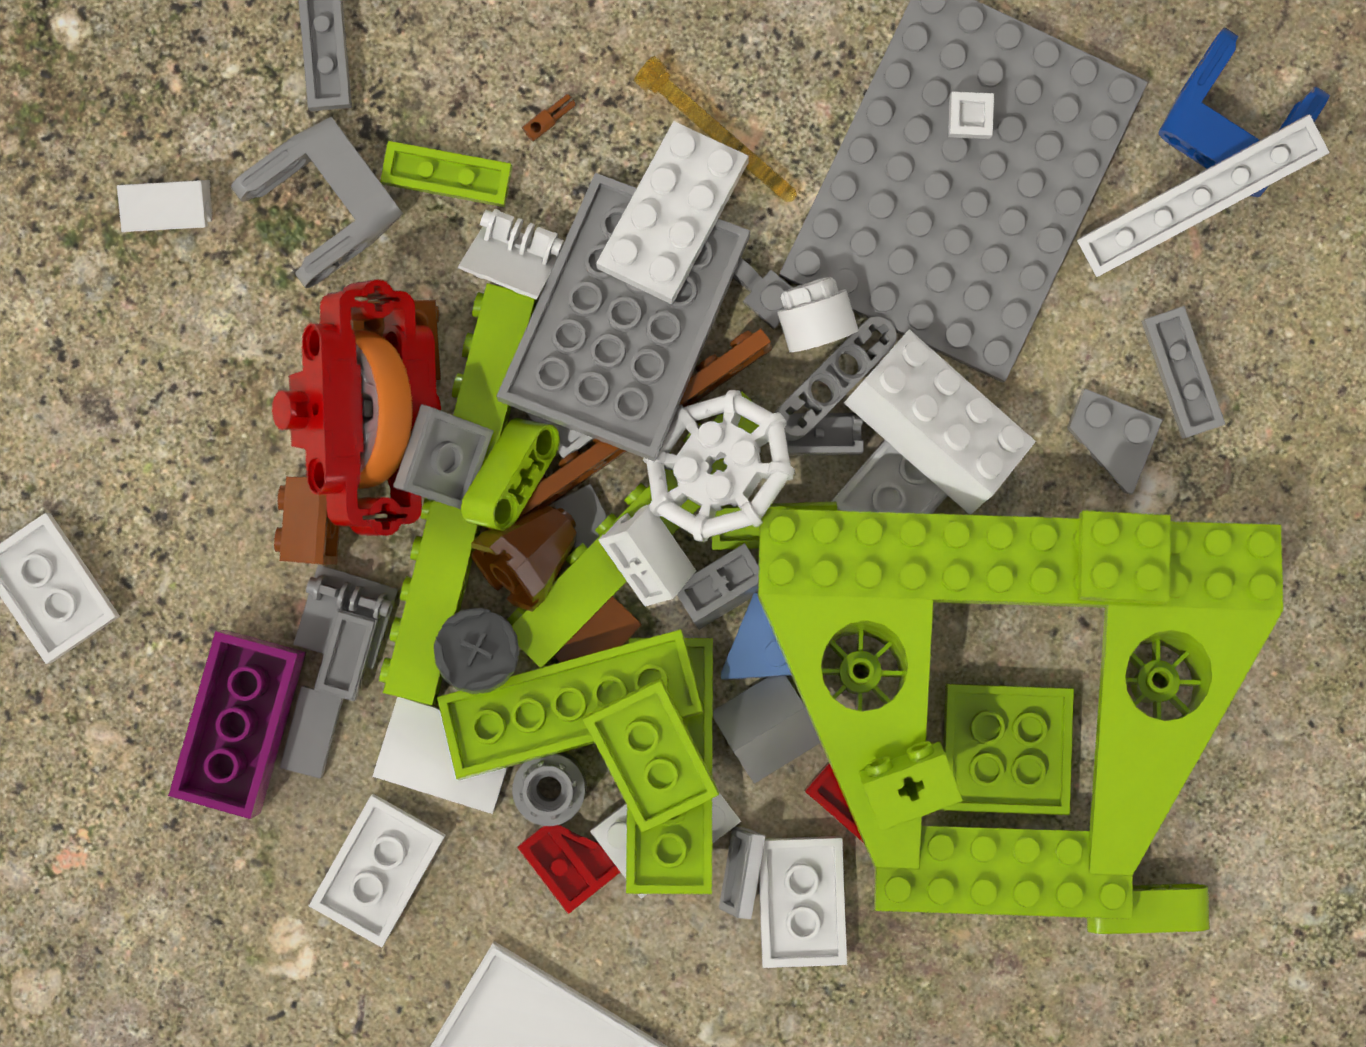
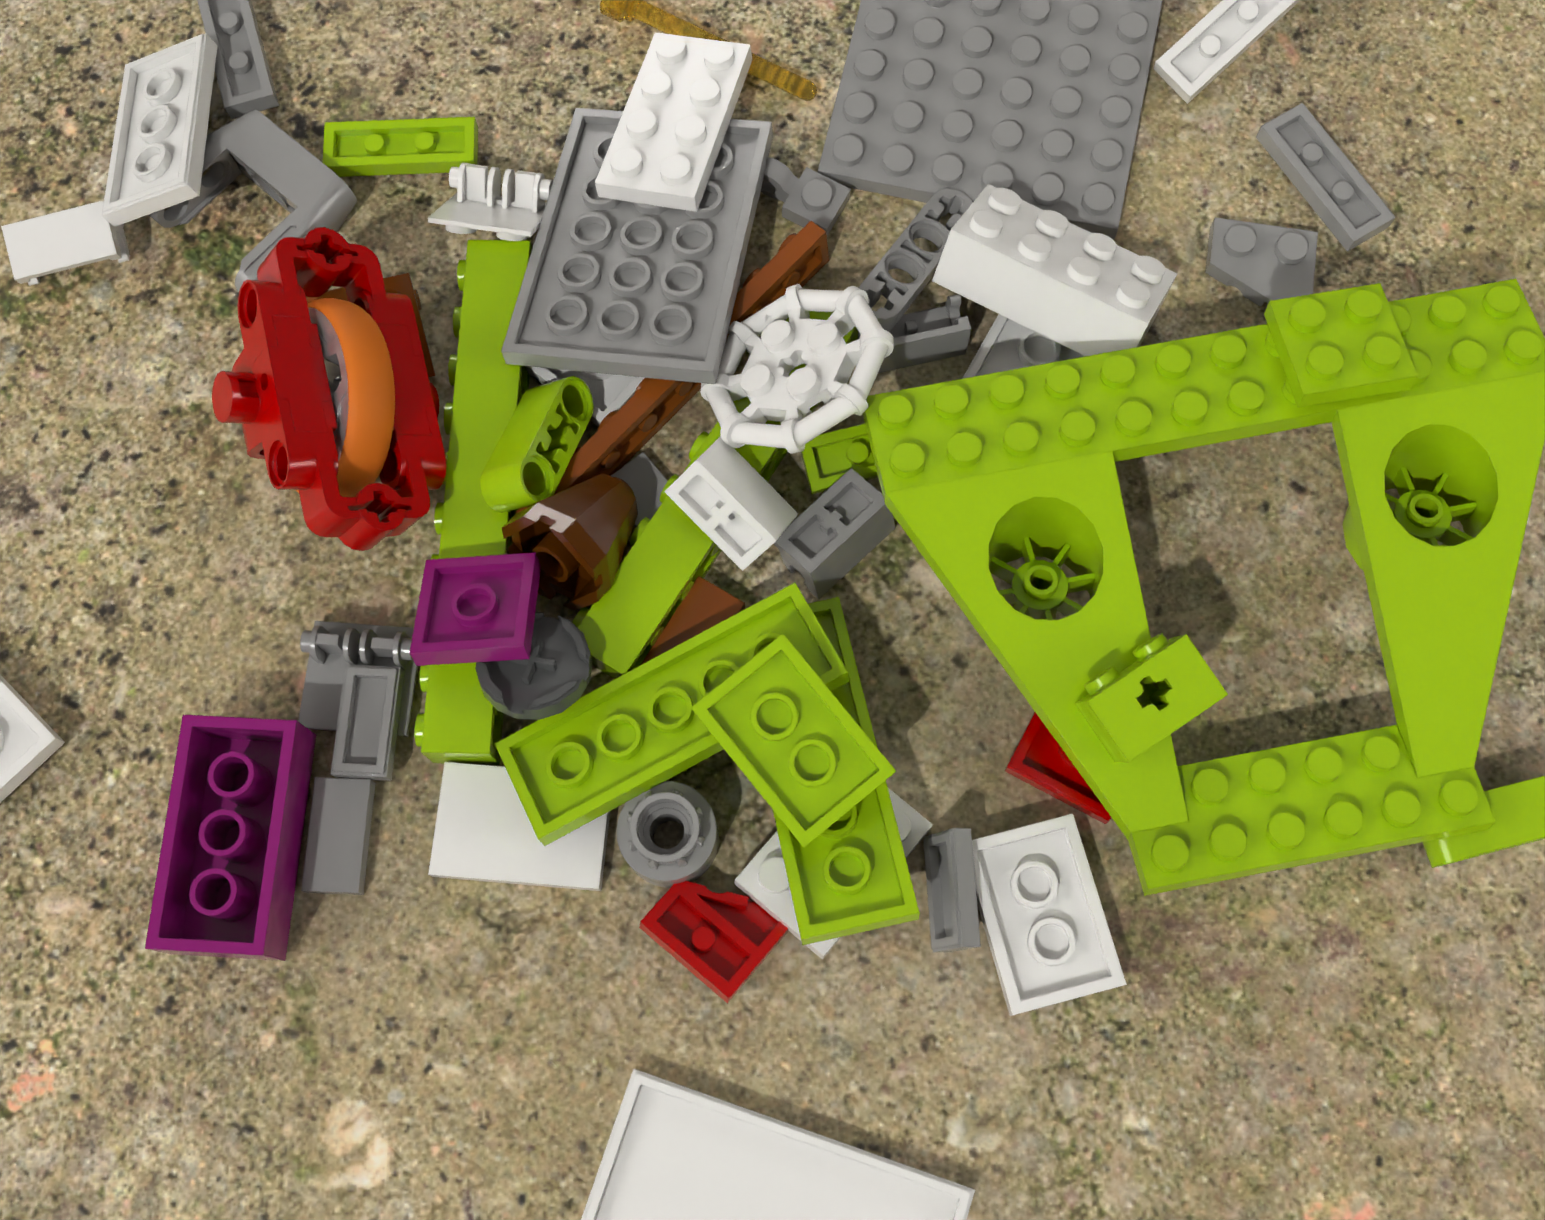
camera: 10 degrees left, 15 degrees down
dark orange slope [274,476,340,565] -> none
white plate [309,794,446,947] -> none
light grey tile [393,404,493,509] -> none
dark orange pin [522,94,576,142] -> none
light grey slope [713,676,821,784] -> none
medium blue wing [721,593,791,680] -> none
white piece [777,277,859,352] -> none
lime plate [942,683,1074,815] -> none
none -> white tile [102,33,218,227]
none -> magenta plate [409,552,541,666]

